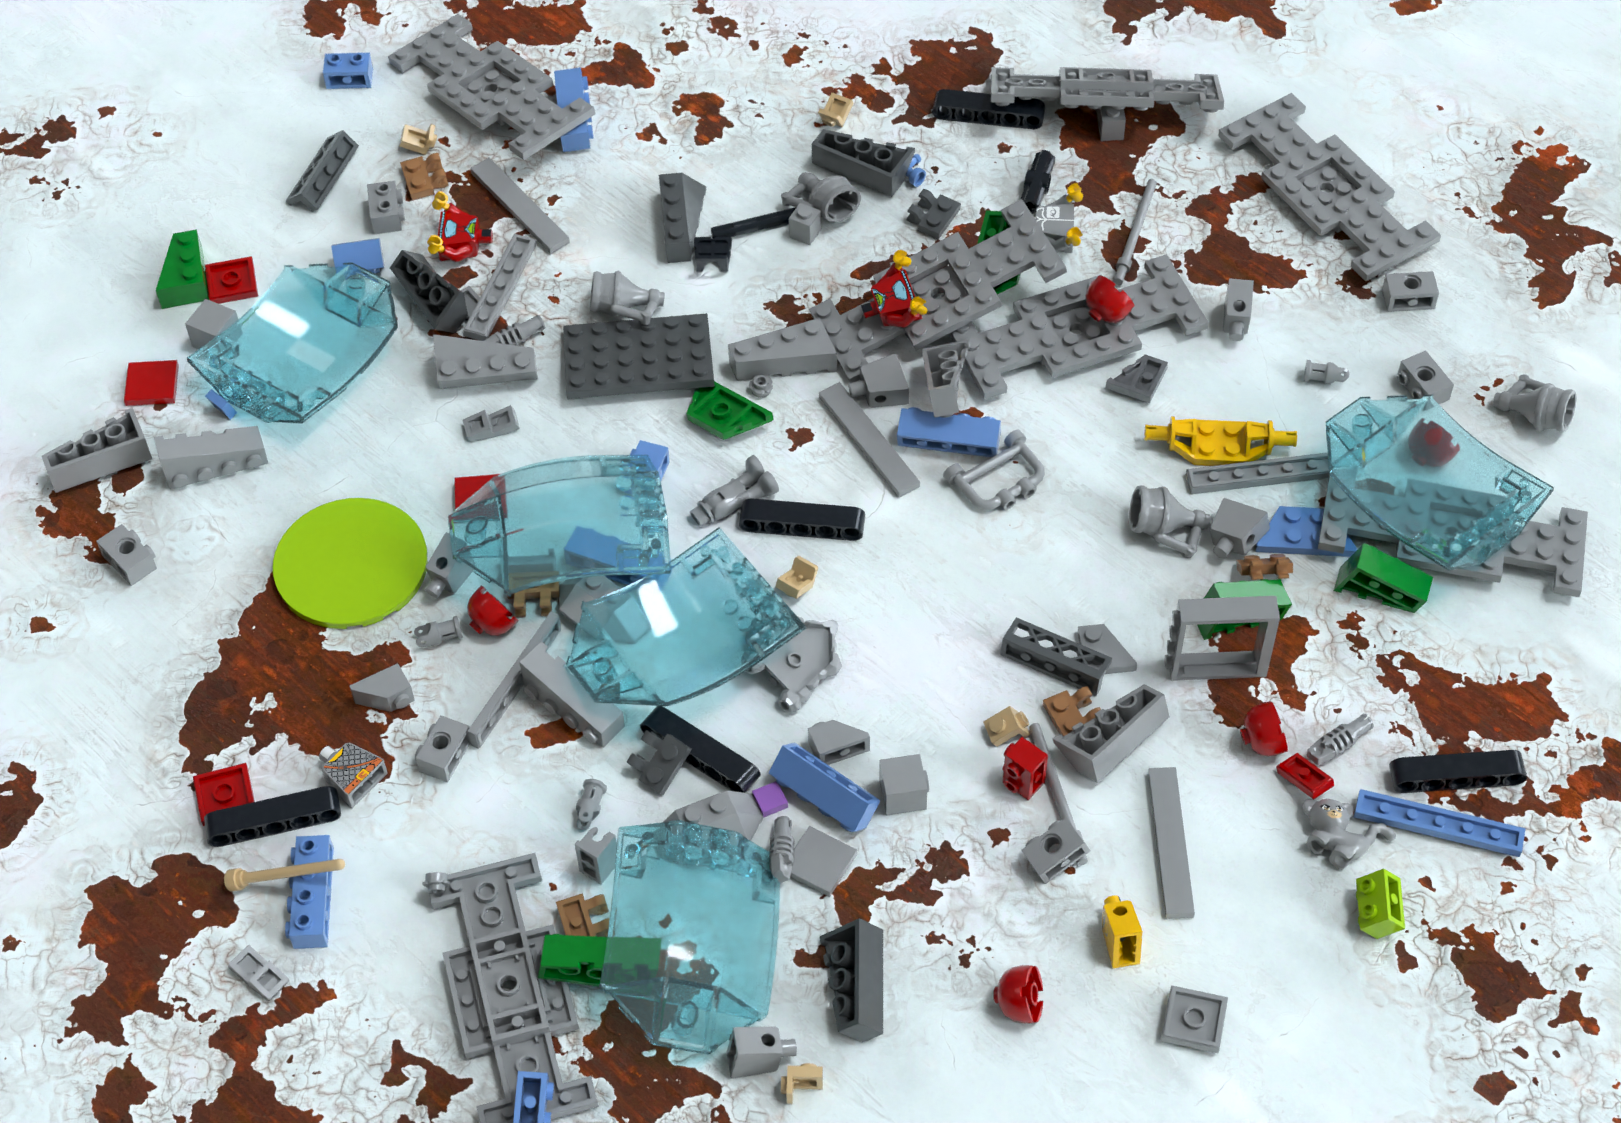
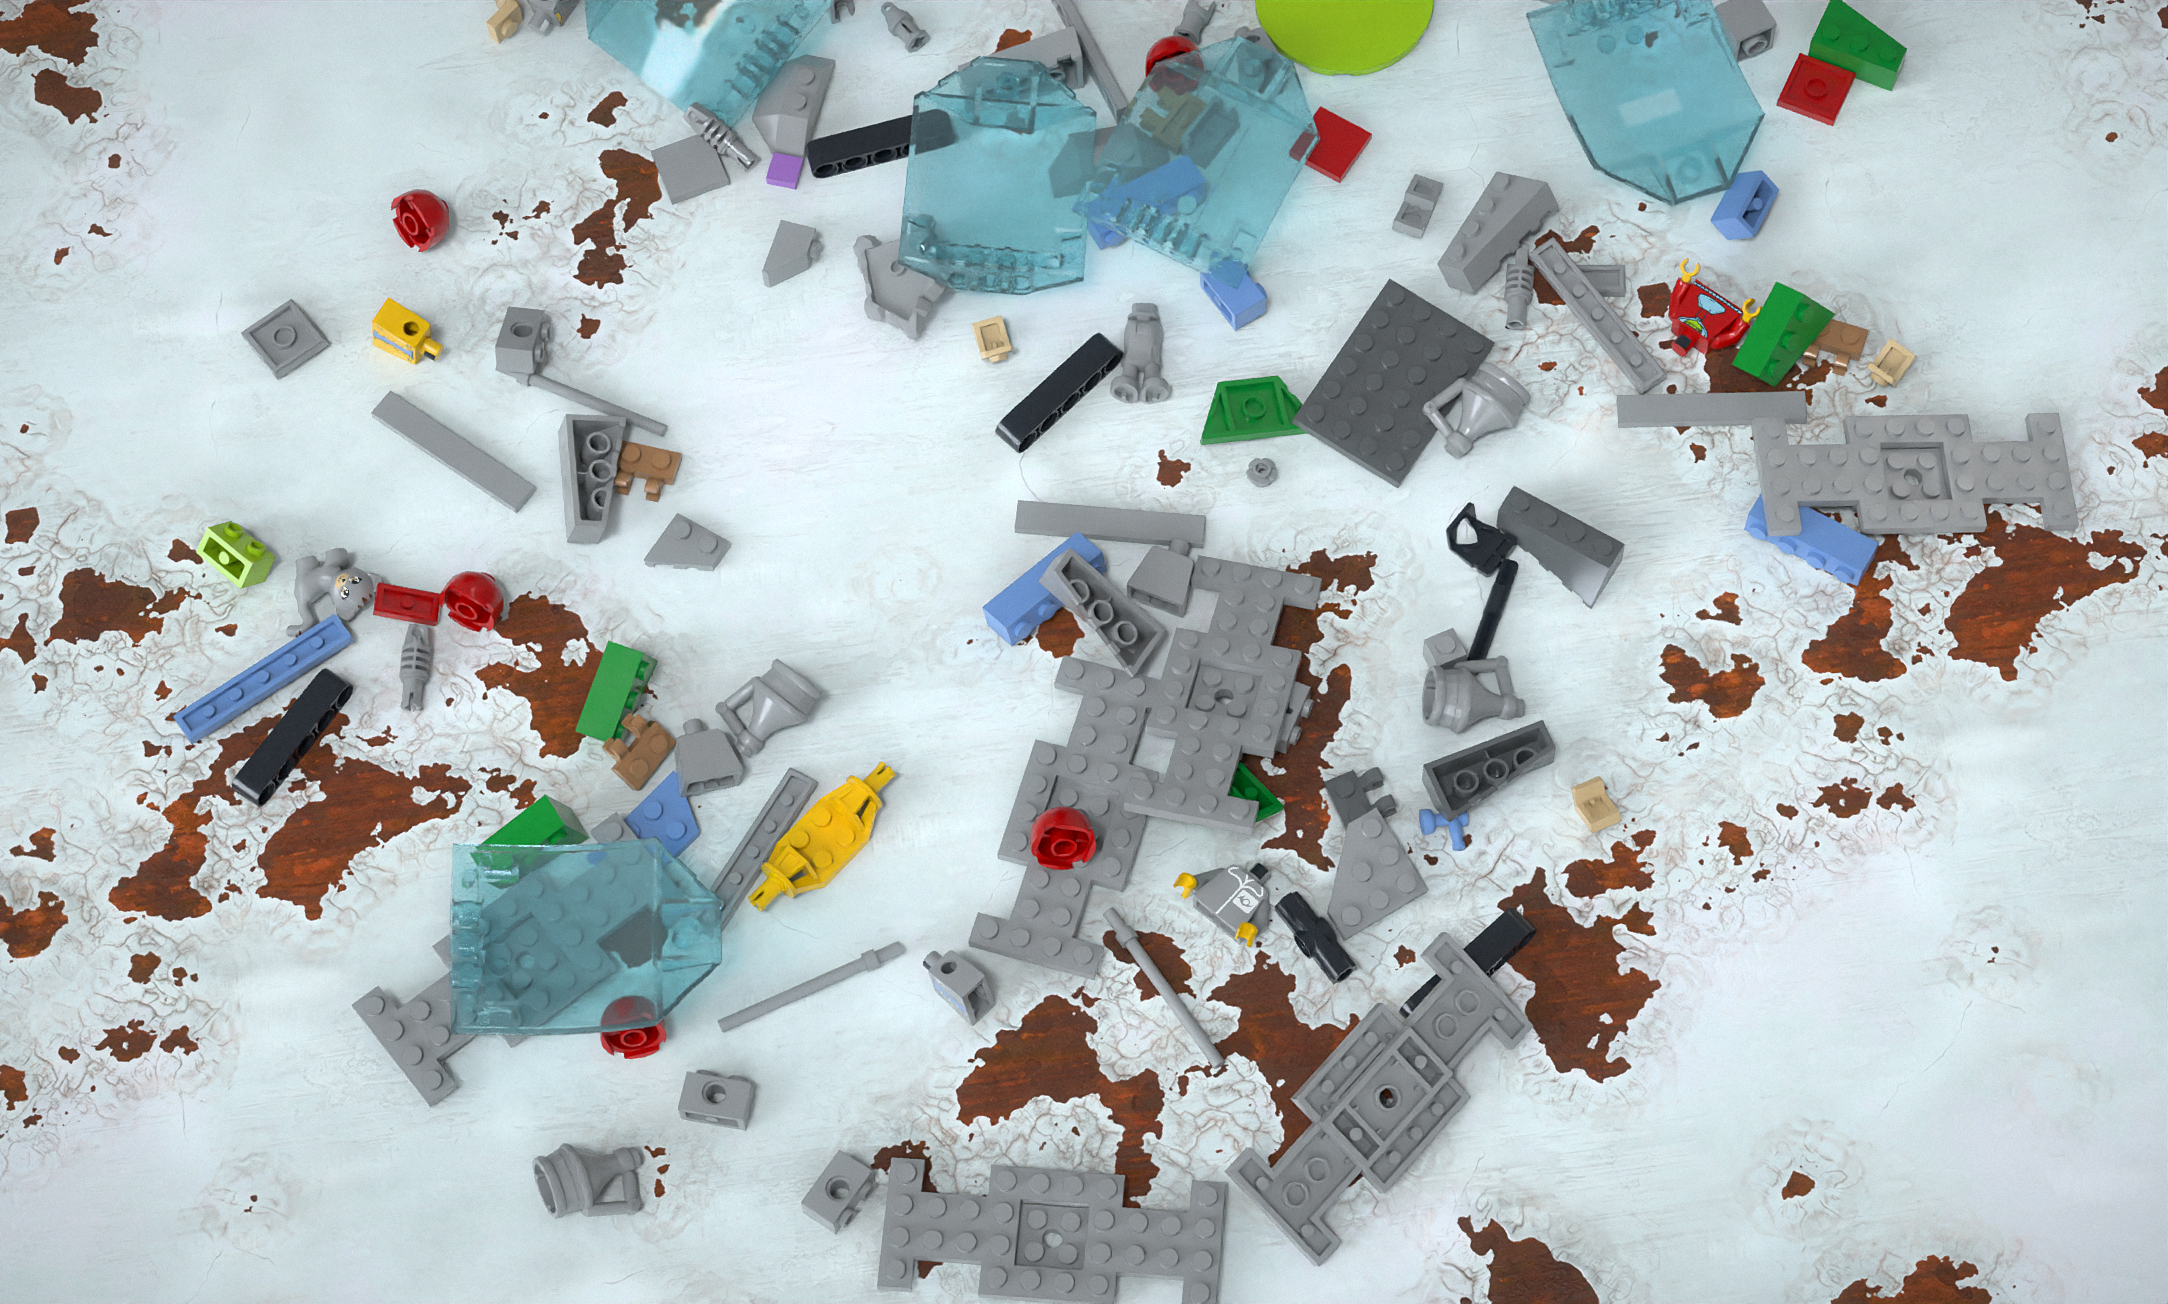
camera: 130 degrees right, 10 degrees up
dark grey fence [286,130,359,212] -> none
medium blue brick [323,52,373,89] -> none
light grey brick [367,181,405,234] -> none
dark grey wedge [390,250,468,333] -> none
dark grey plate [627,730,692,795] -> none
light grey wedge [728,318,837,381] -> none
medium blue brick [769,743,881,832] -> none
dark grey wedge [819,918,883,1042] -> none
torso [861,250,927,328] -> none
light grey head [879,754,929,816] -> none
light grey bar [943,429,1045,510] -> none
tan bracket [983,706,1030,747] -> none
dark grey fence [1000,617,1112,696] -> none
red brick [1002,737,1048,801] -> none
flat silver wing [1105,354,1168,403] -> none
light grey window [1164,596,1280,681] -> none
light grey piece [1304,360,1350,385] -> none
none -> light grey bar [718,941,903,1032]
none -> light grey plate [1327,808,1428,941]
none -> green wedge [1732,281,1835,387]

